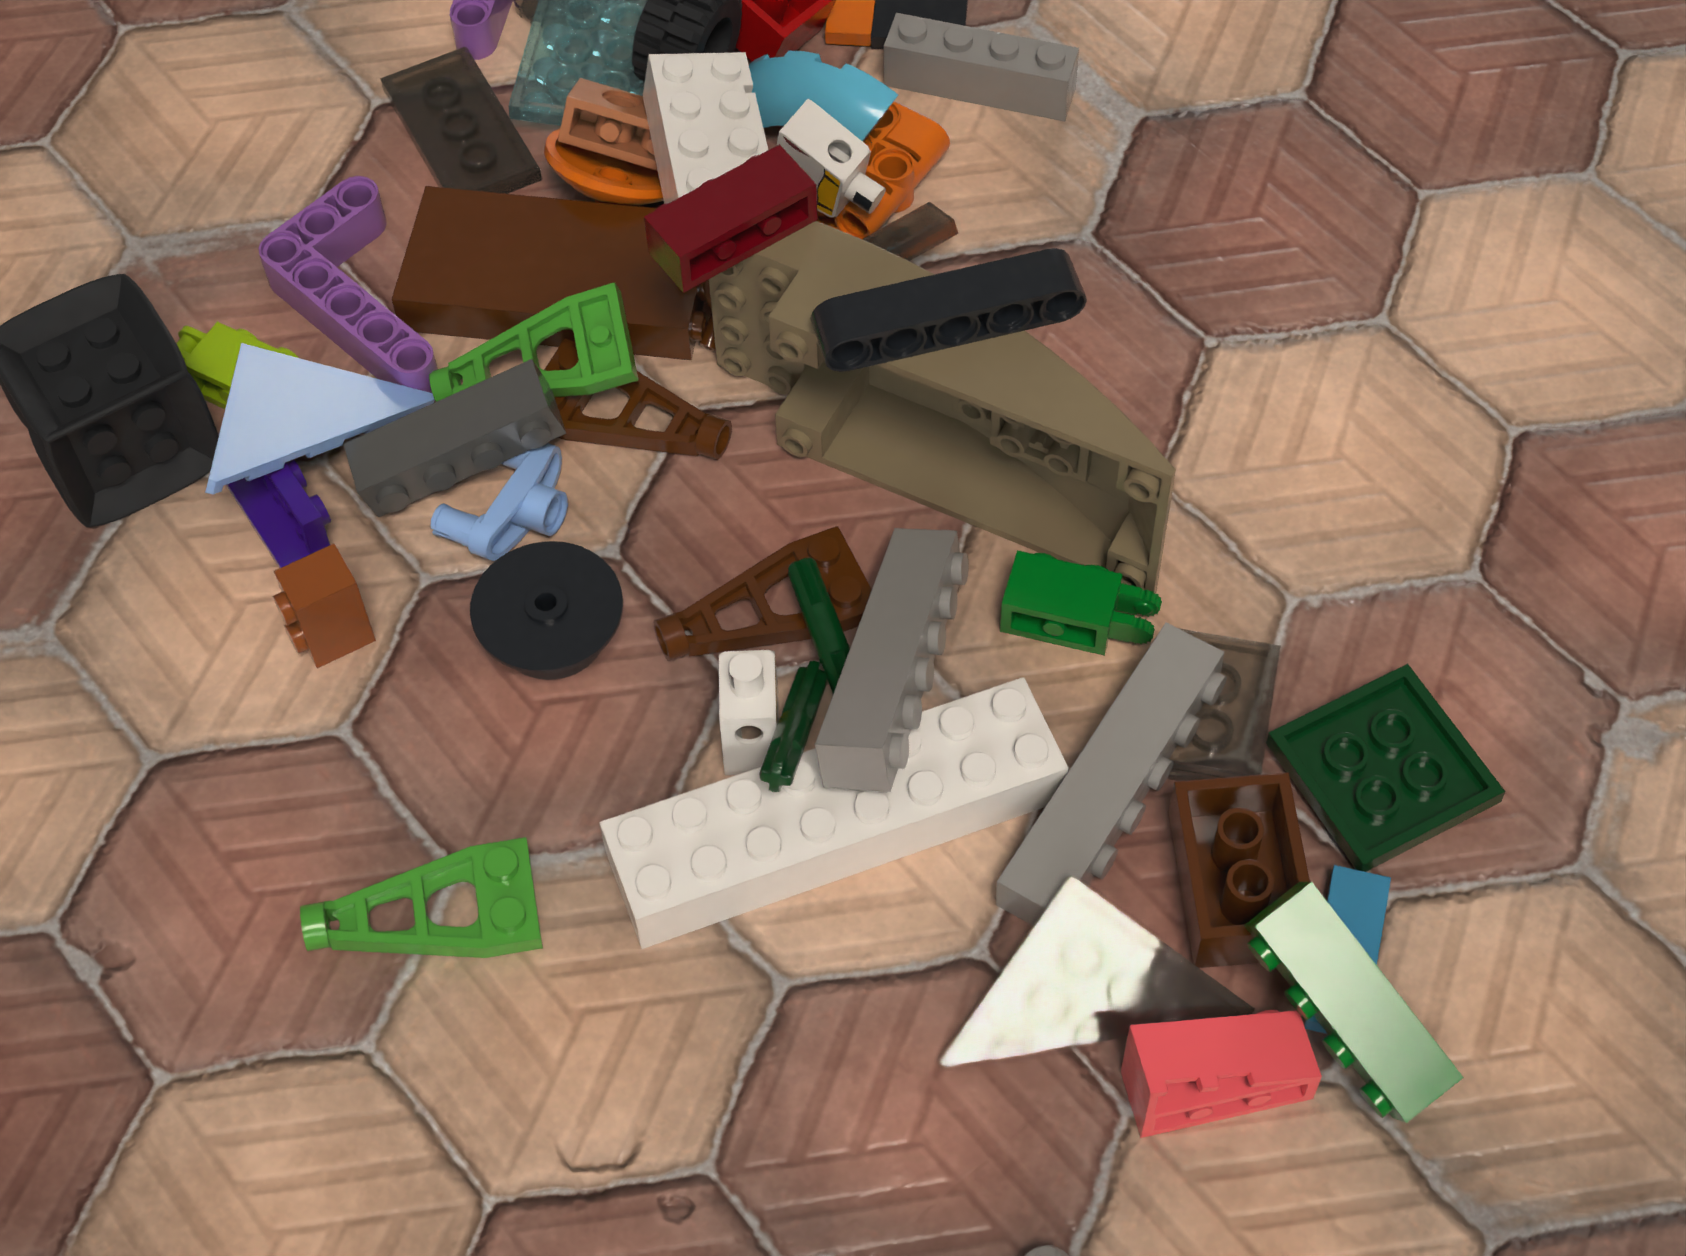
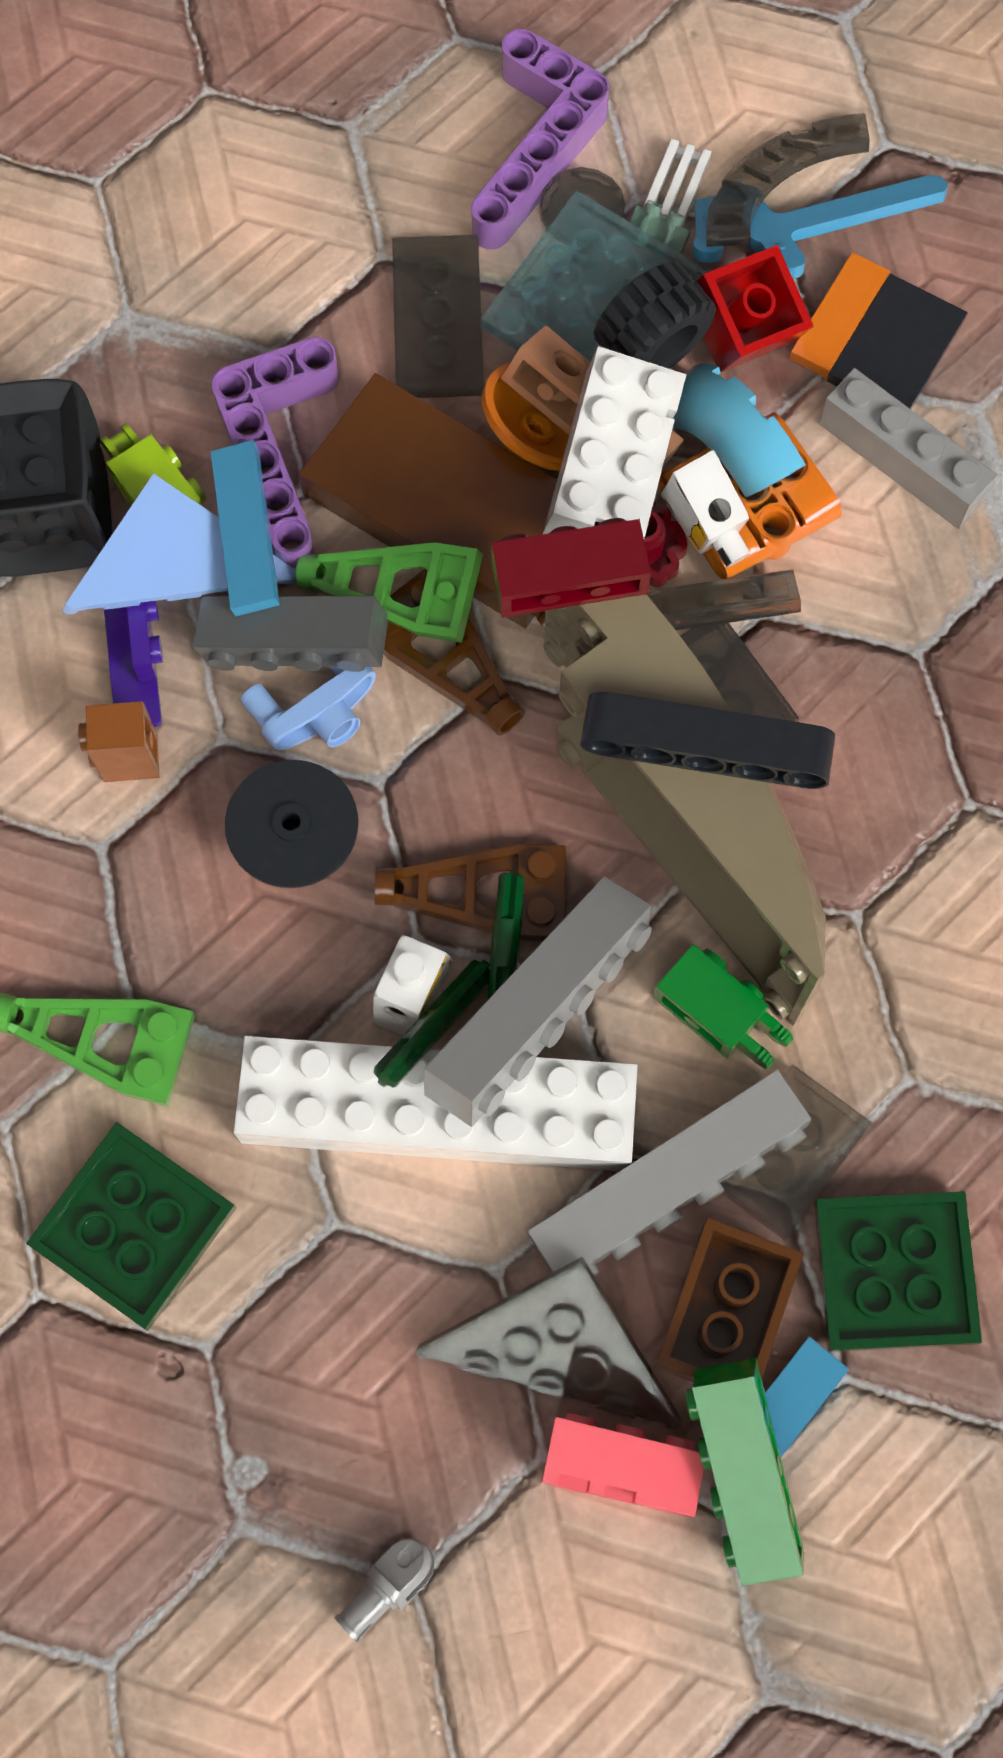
camera: 25 degrees right, 15 degrees up
none -> dark green plate [26,1122,237,1331]
none -> dark azure tile [210,440,280,616]

